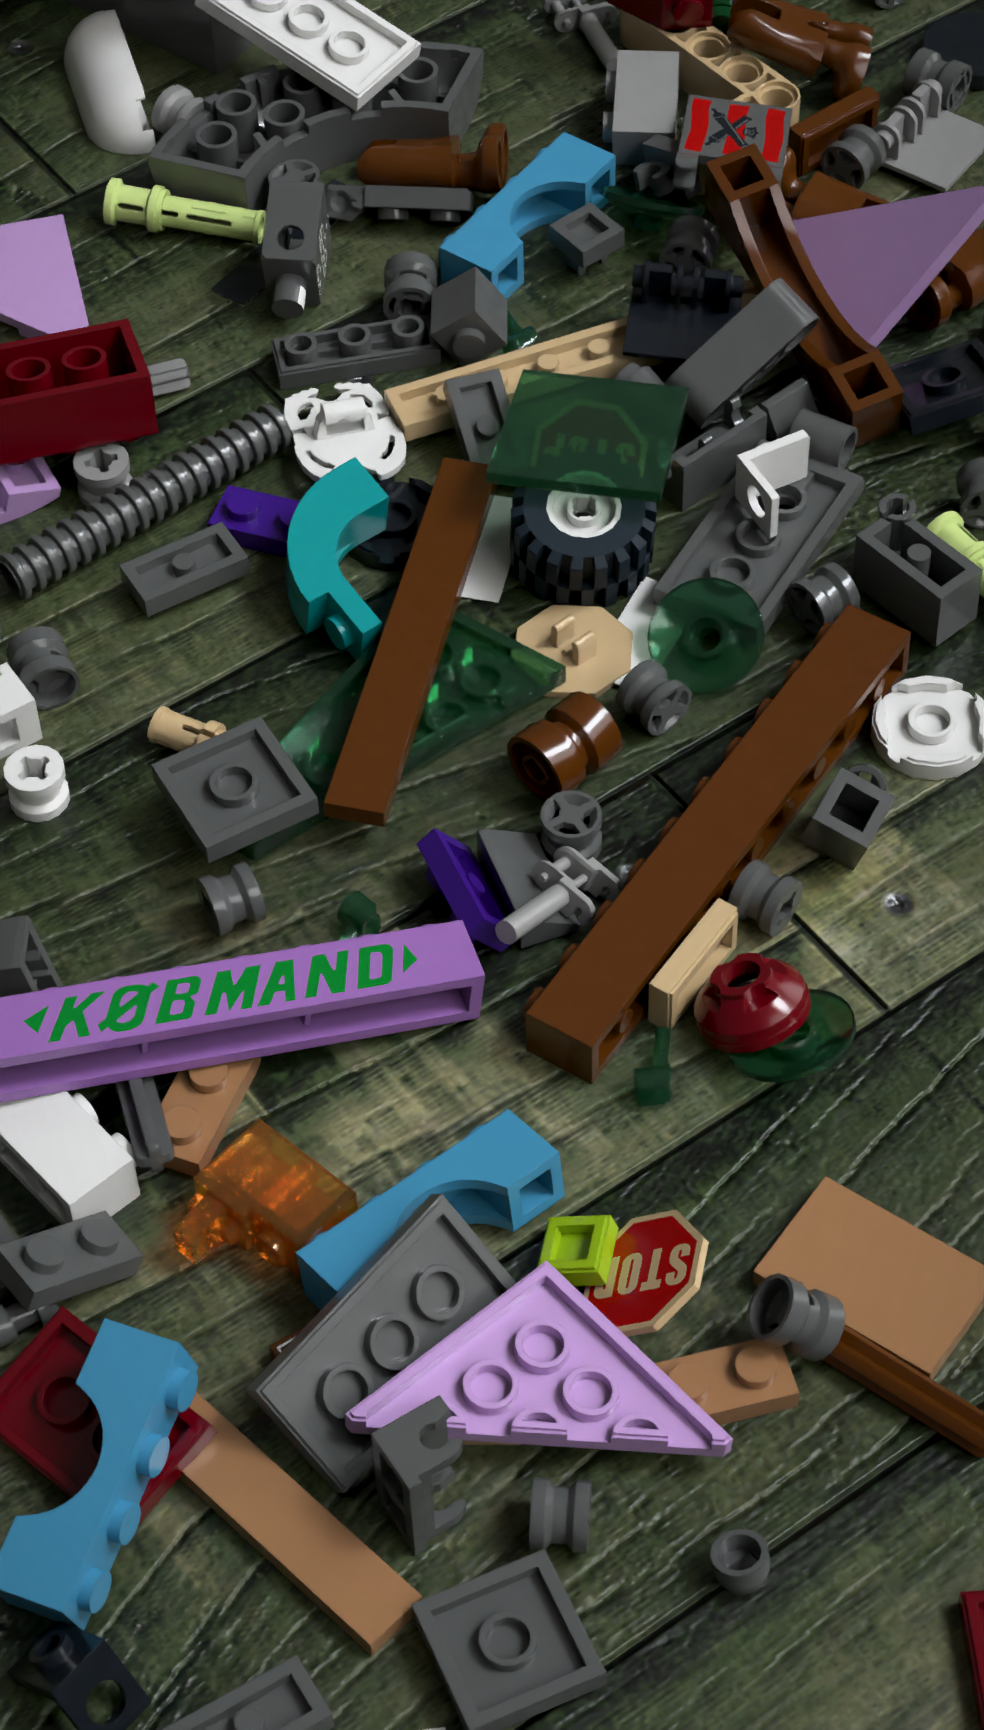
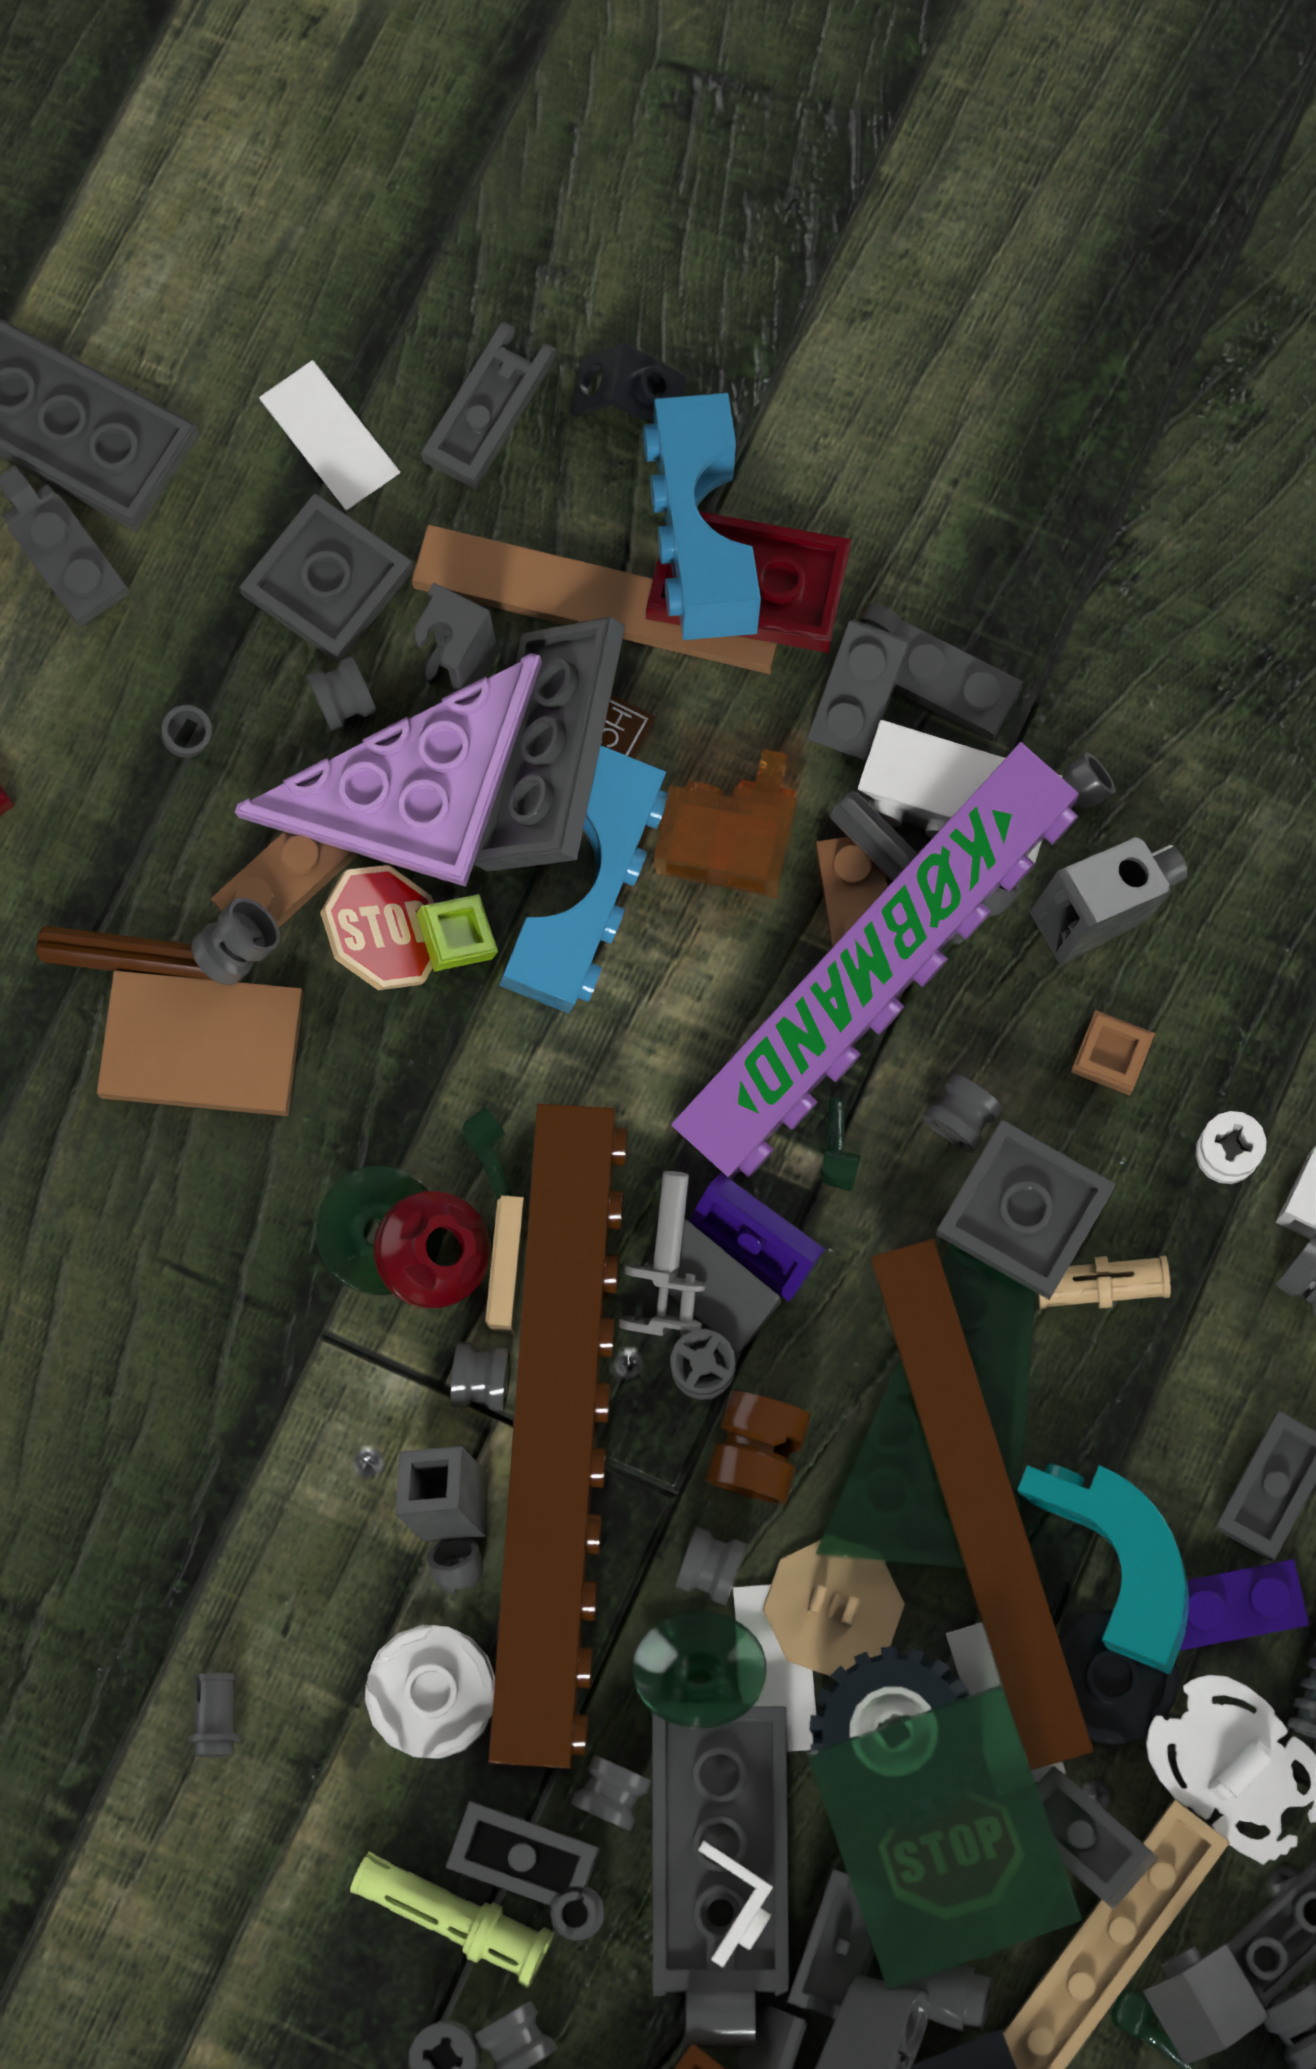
camera: 155 degrees right, 25 degrees up
none -> medium nougat tile [1071,1010,1155,1096]

